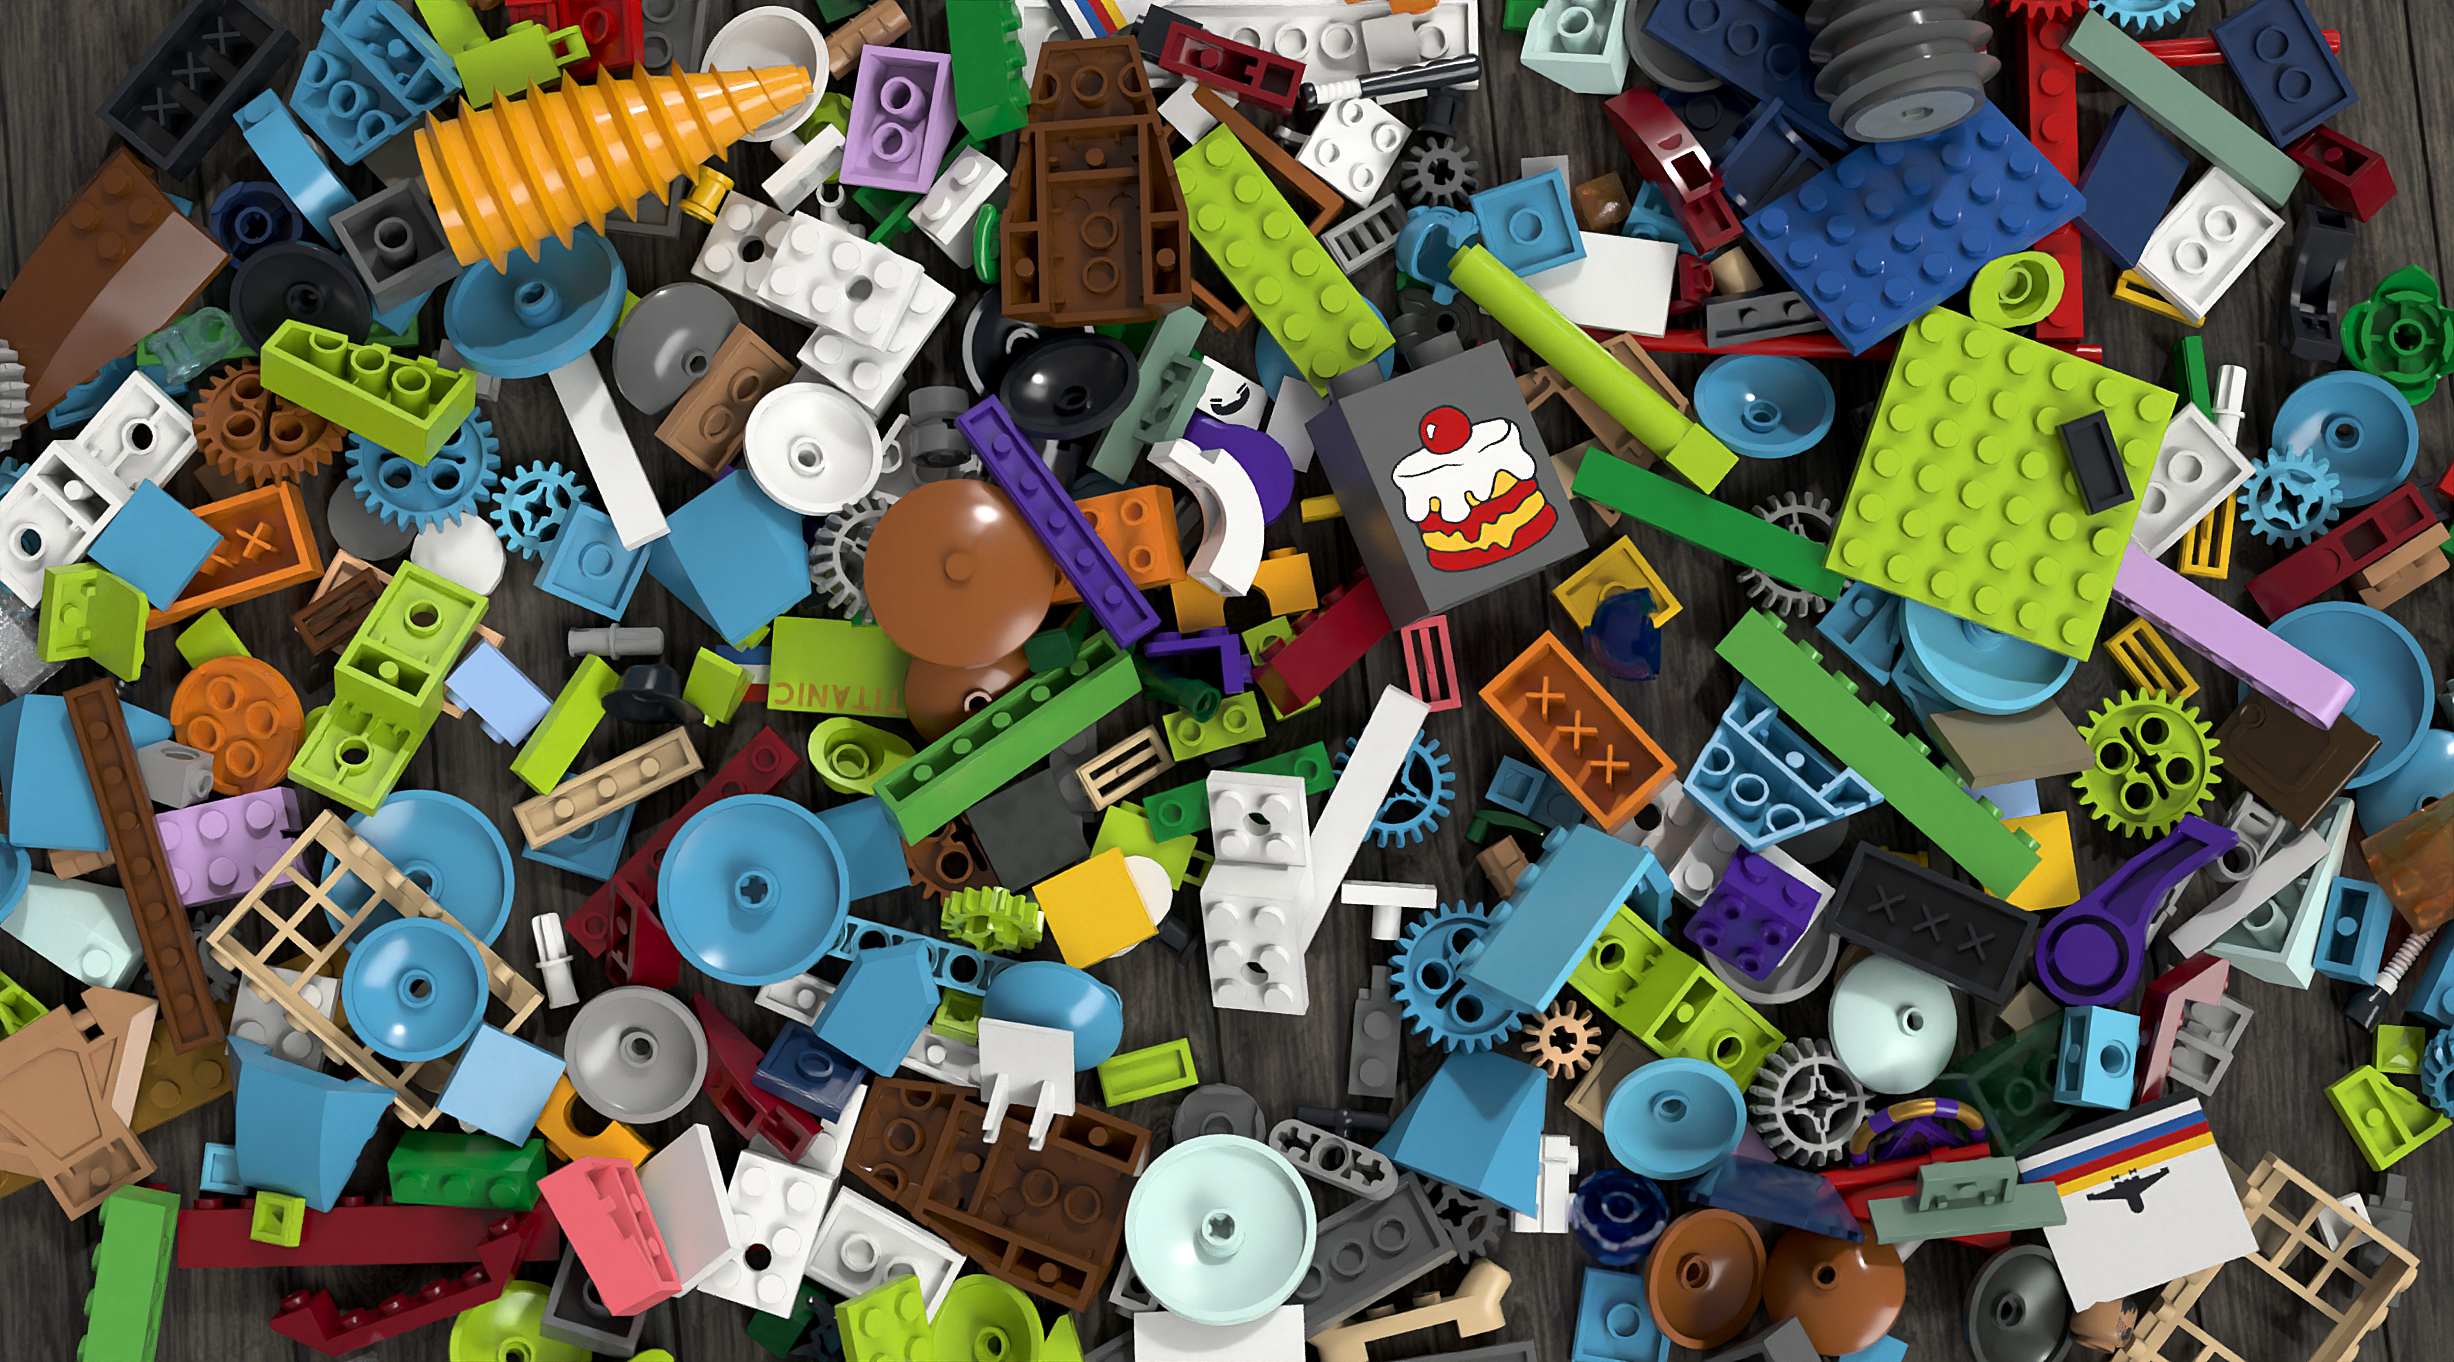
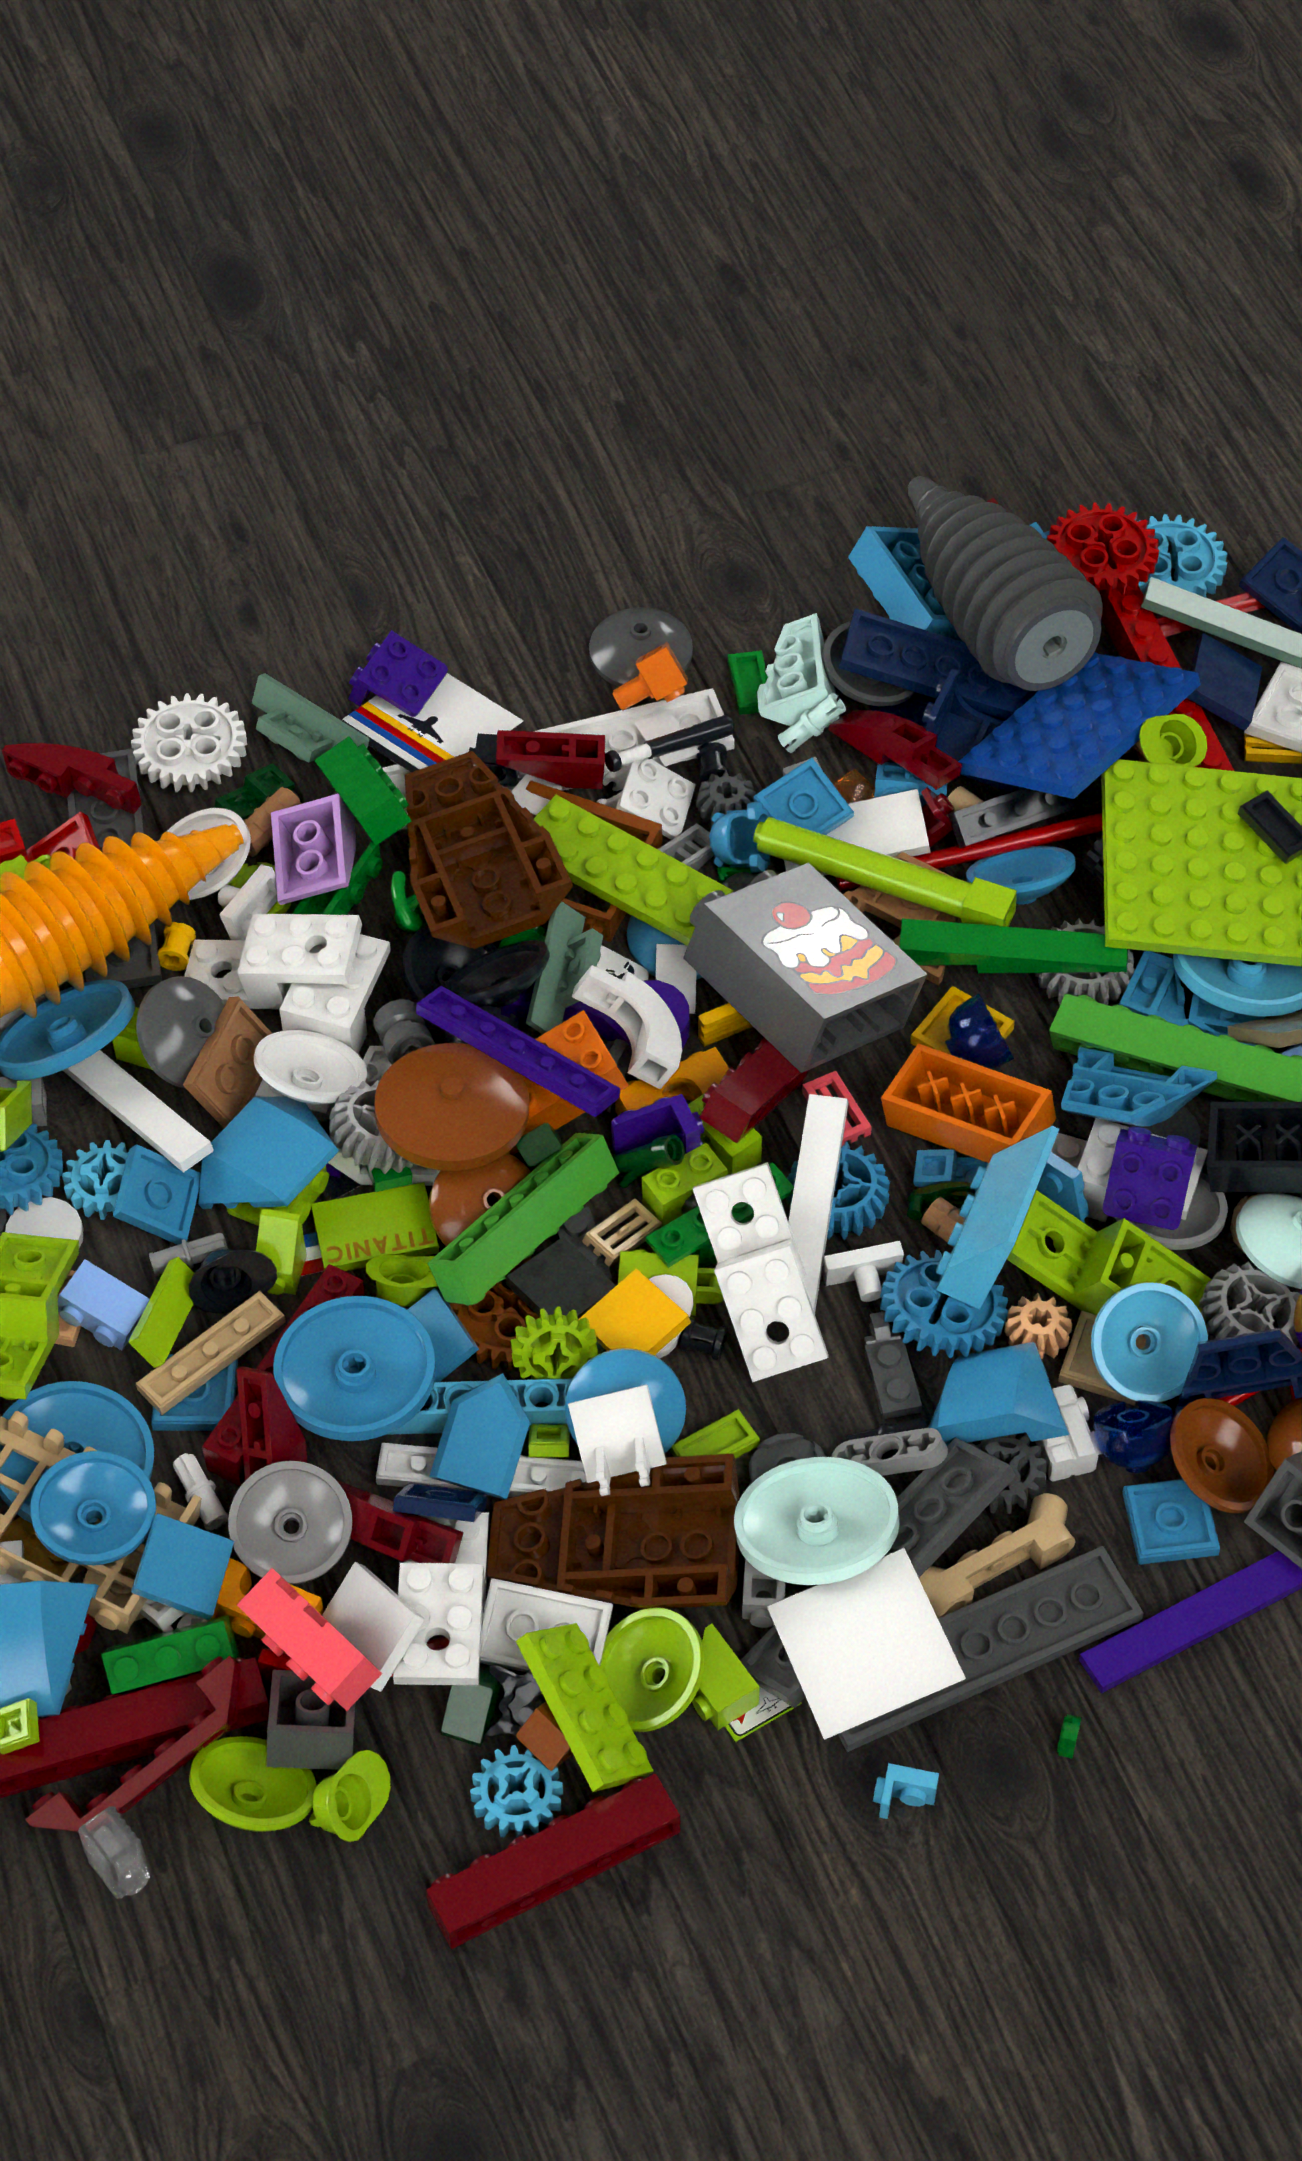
camera: 15 degrees left, 30 degrees down
white bracket [908,145,1010,269] -> none
none -> light aqua pin [778,693,846,753]

